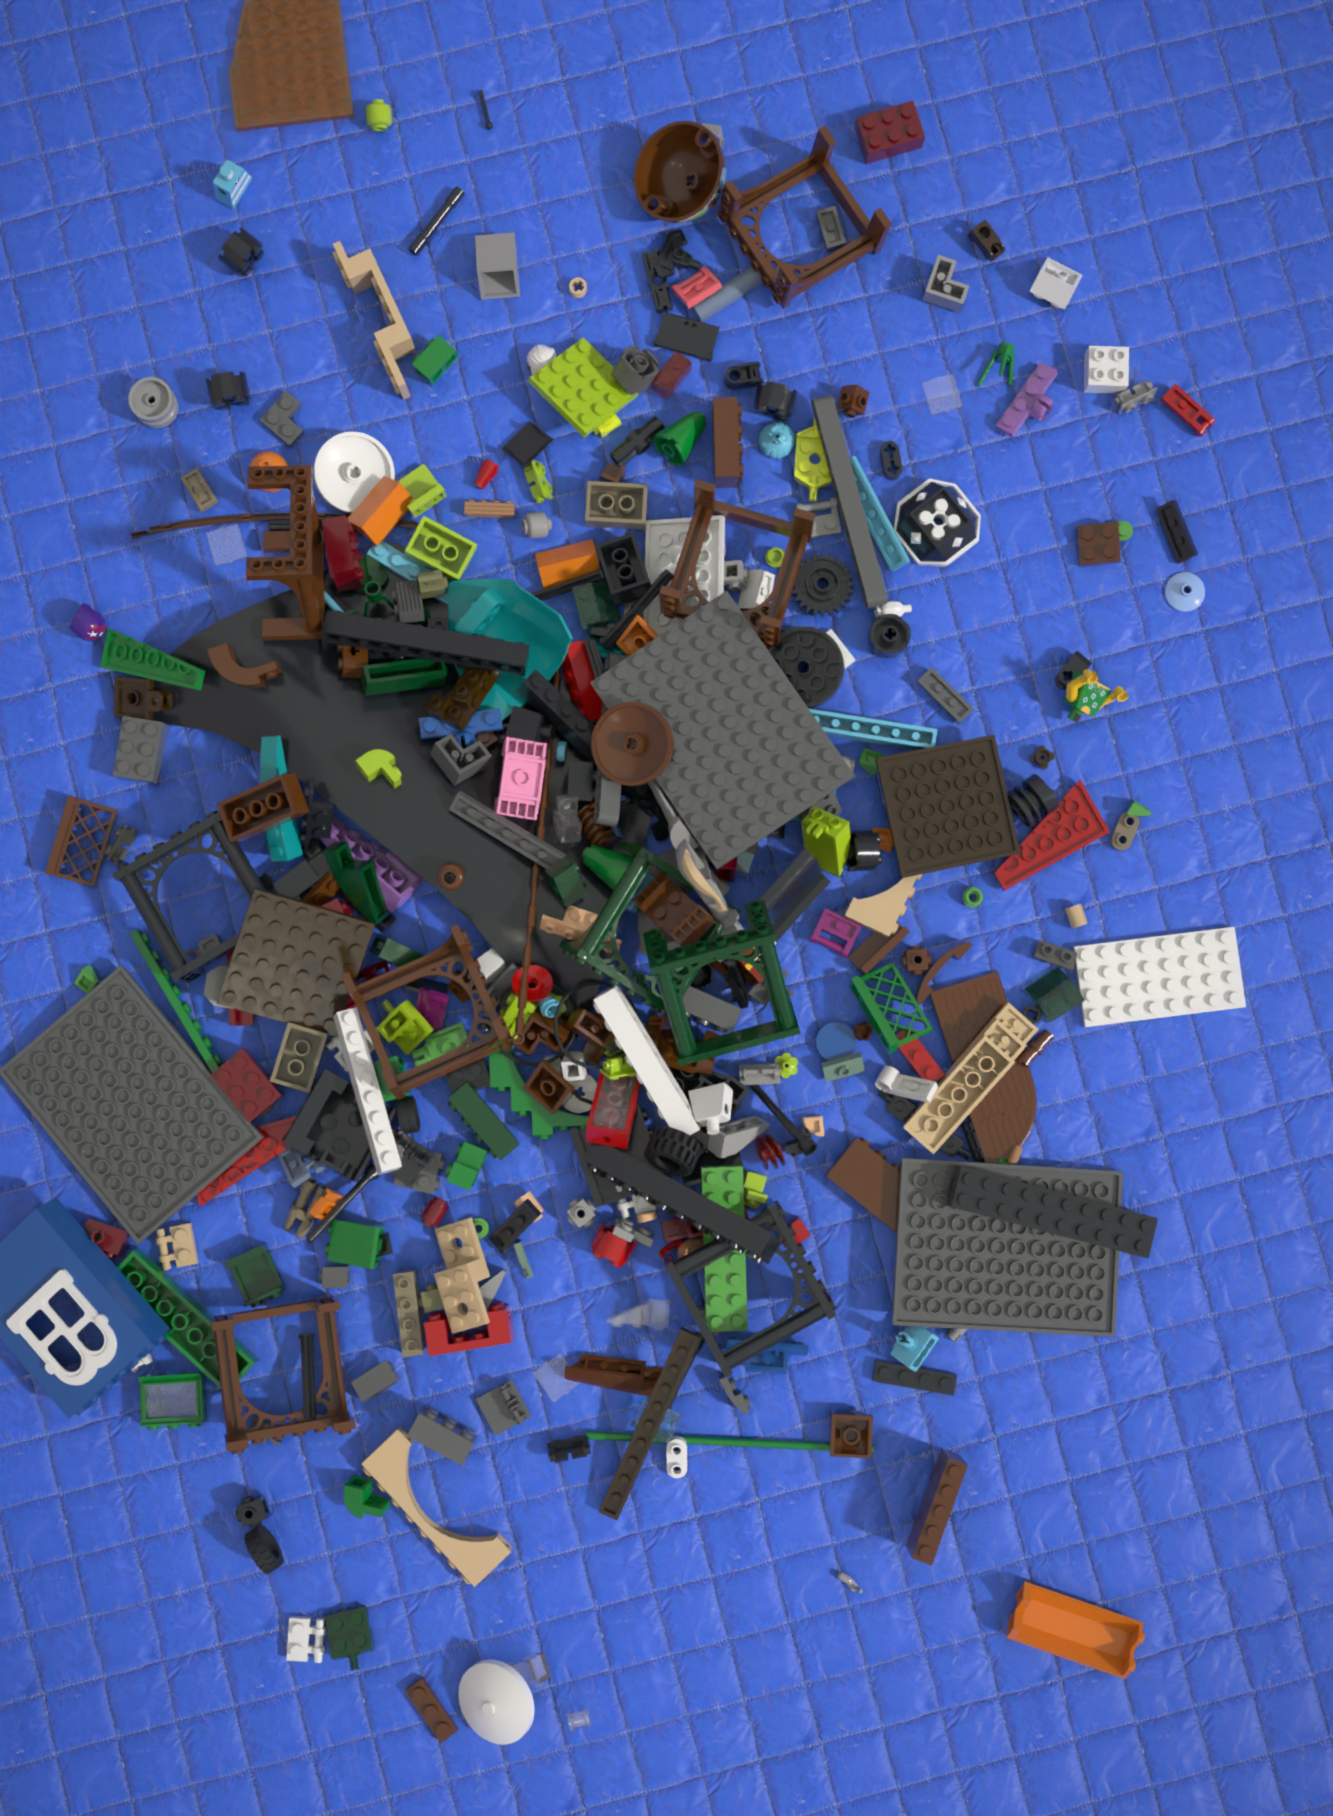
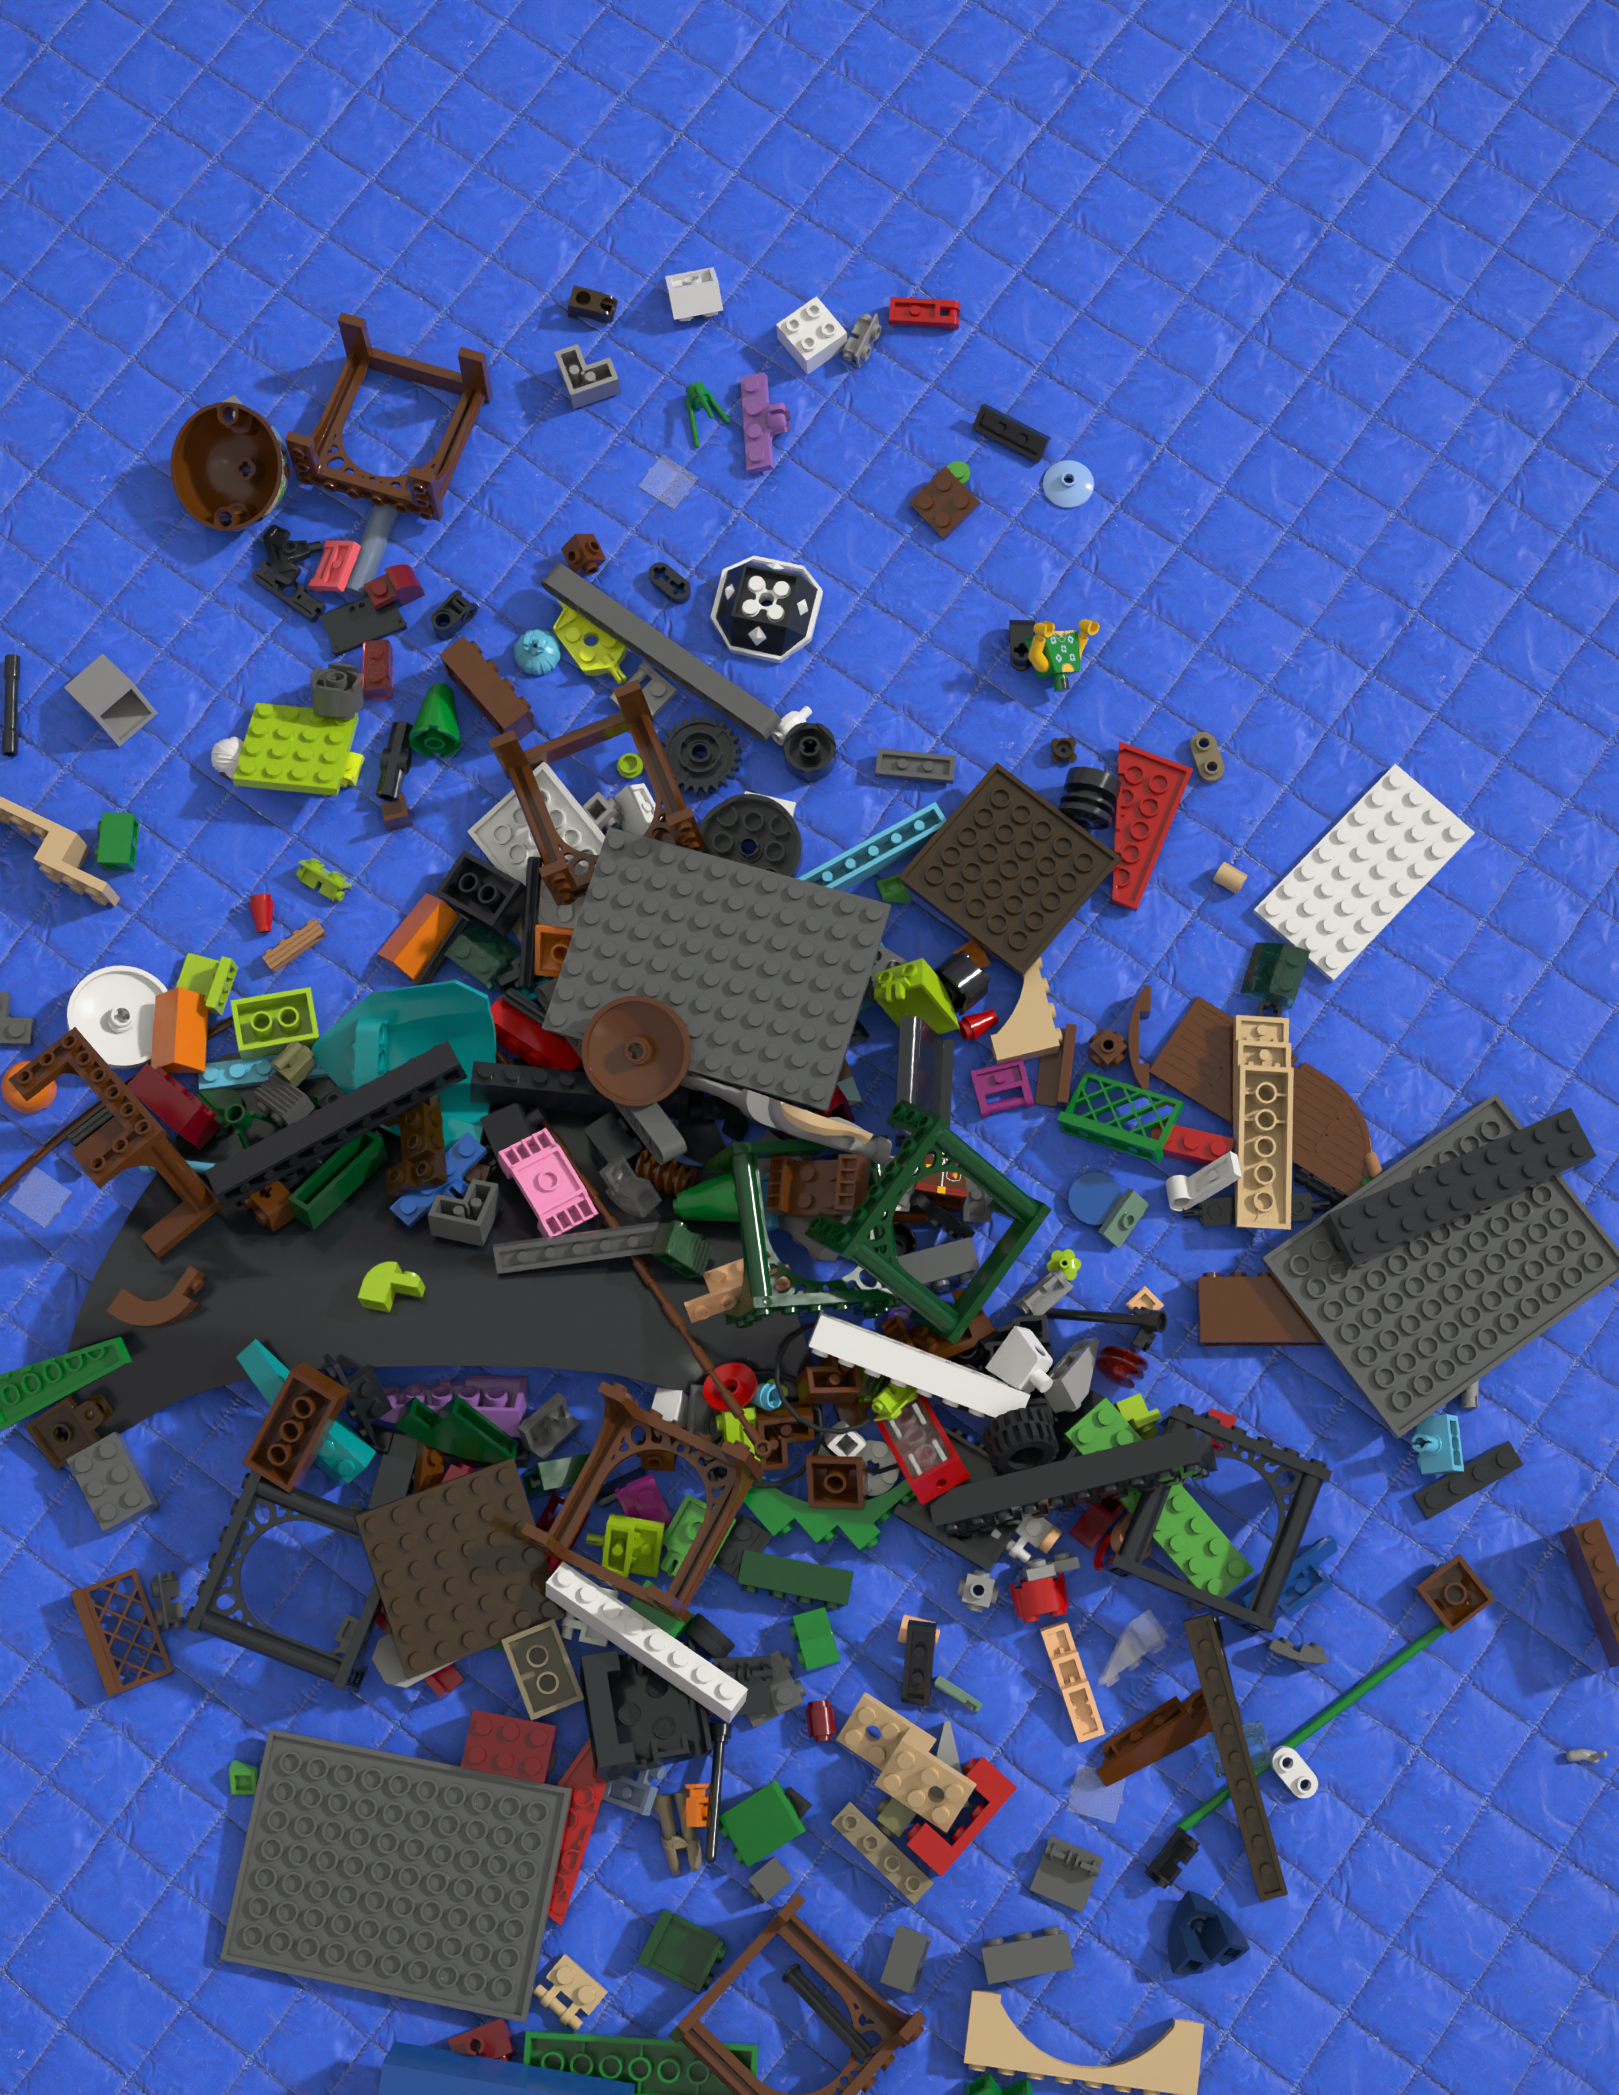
camera: 30 degrees left, 10 degrees down
green plate [130,930,223,1073] -> none
reddish brown head [437,862,465,890] -> none
bright green plate [473,1218,489,1239] -> none
black piece [502,421,553,467] -> none
light grey head [521,512,552,539] -> none
medium azure tile [556,741,567,762] -> none
tan bush [569,277,587,298] -> none
dark tan brick [585,481,648,530] -> none
black brick [753,381,797,421] -> none
dark grey plate [816,206,846,251] -> none
medium azure plate [850,456,910,572] -> none
dark red brick [854,101,925,164] -> none
reddish brown plate [854,1021,872,1041] -> none
bright green plate [962,887,983,907] -> none
reddish brown pin [1018,1029,1054,1068] -> none
dark grey hinge [1032,940,1077,971] -> none
bright green slope [1126,800,1151,816] -> none
none -> dark red brick [364,564,425,610]
none -> flat silver bracket [518,1392,581,1460]
none -> red cone [958,1009,999,1041]
none -> light nougat slope [1039,1620,1105,1743]
none -> dark blue brick [1168,1890,1250,1975]

